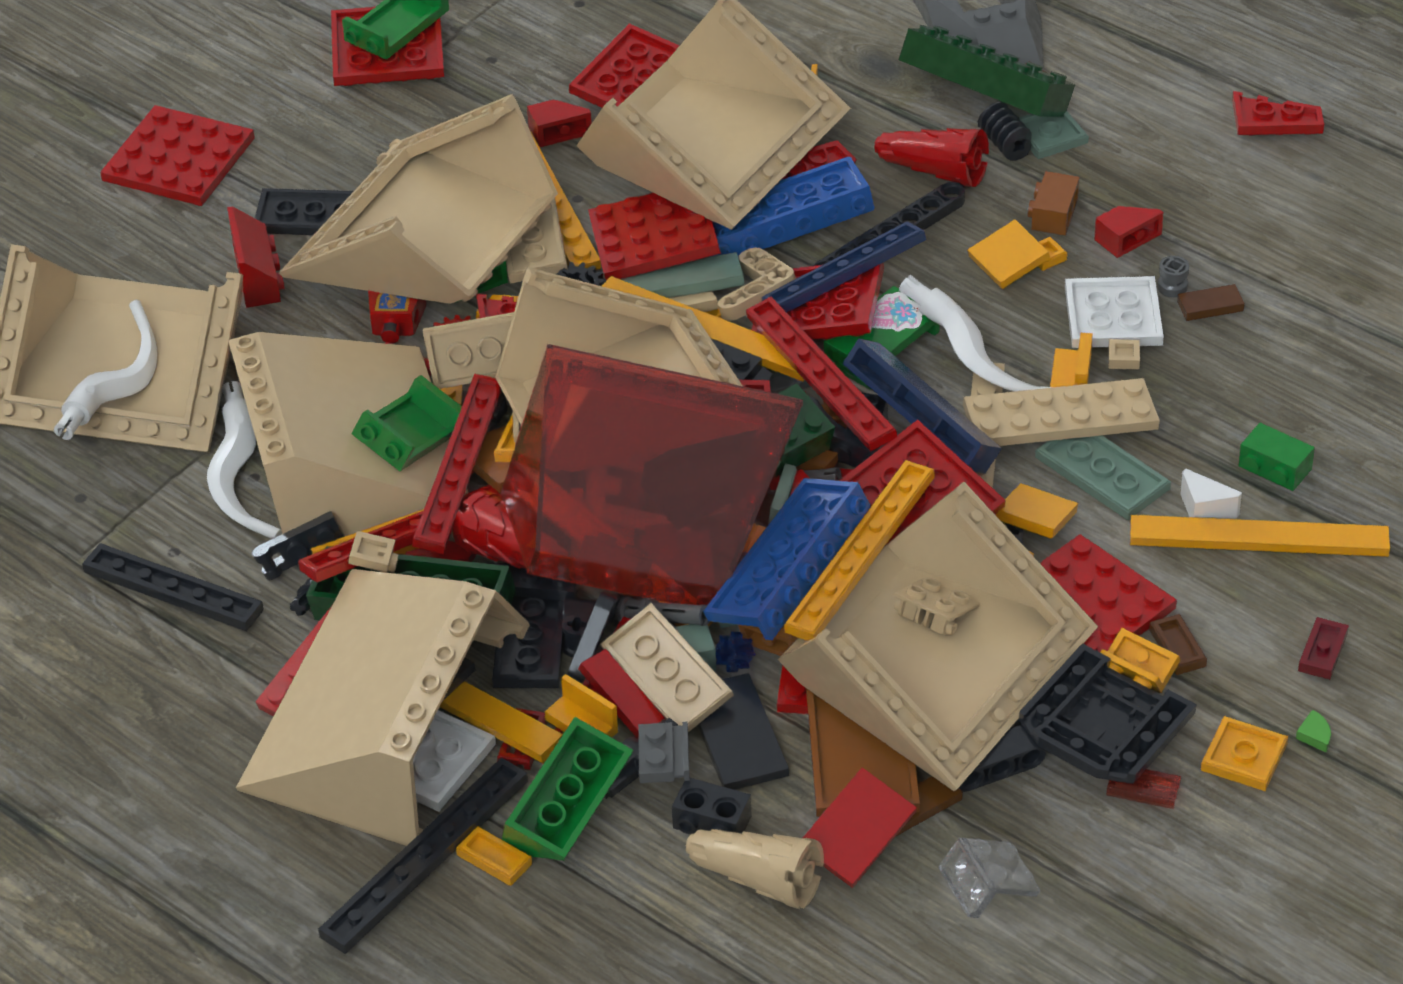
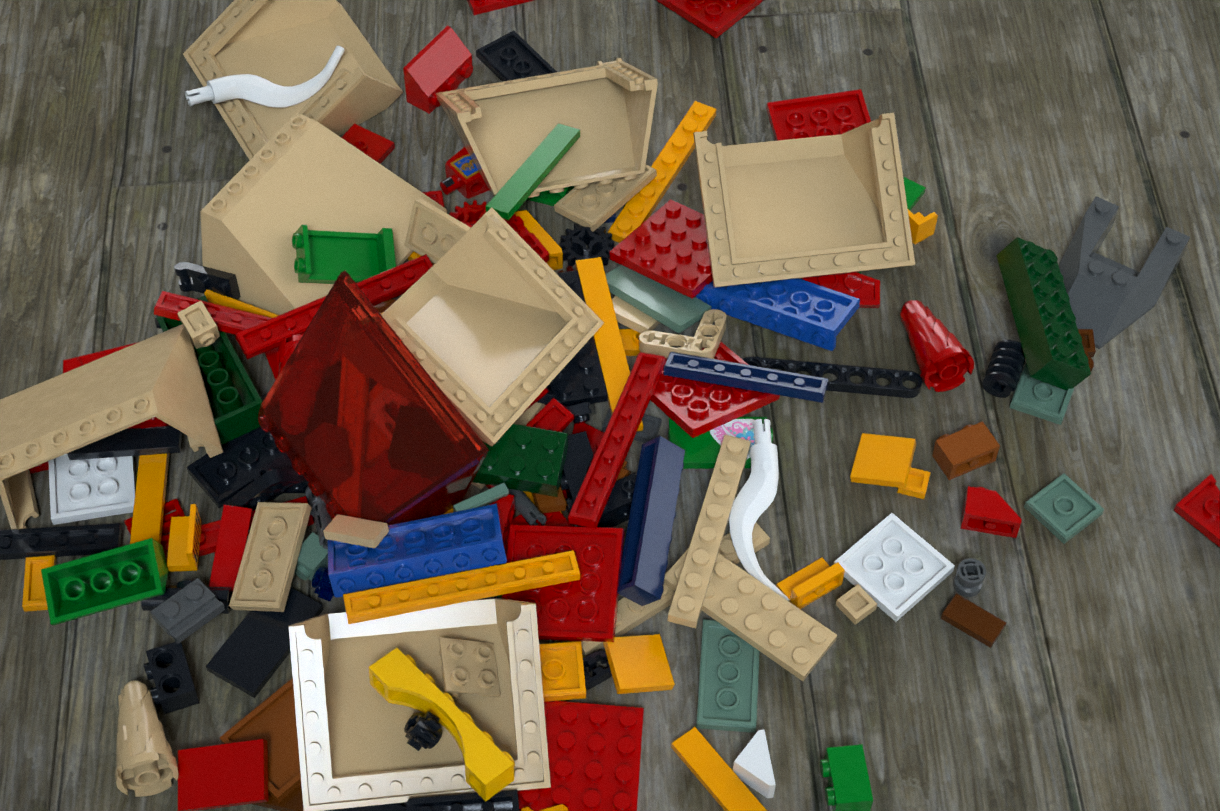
camera: 45 degrees right, 10 degrees up
black plate [82,543,264,631] -> none
red slope [527,99,592,148] -> none
none -> tan tile [323,514,389,548]
none -> yellow arch [368,648,515,802]
none -> black gear [404,711,442,751]
none -> tile [485,123,580,220]
none -> tan plate [667,435,751,628]
none -> sand green tile [1024,473,1104,544]

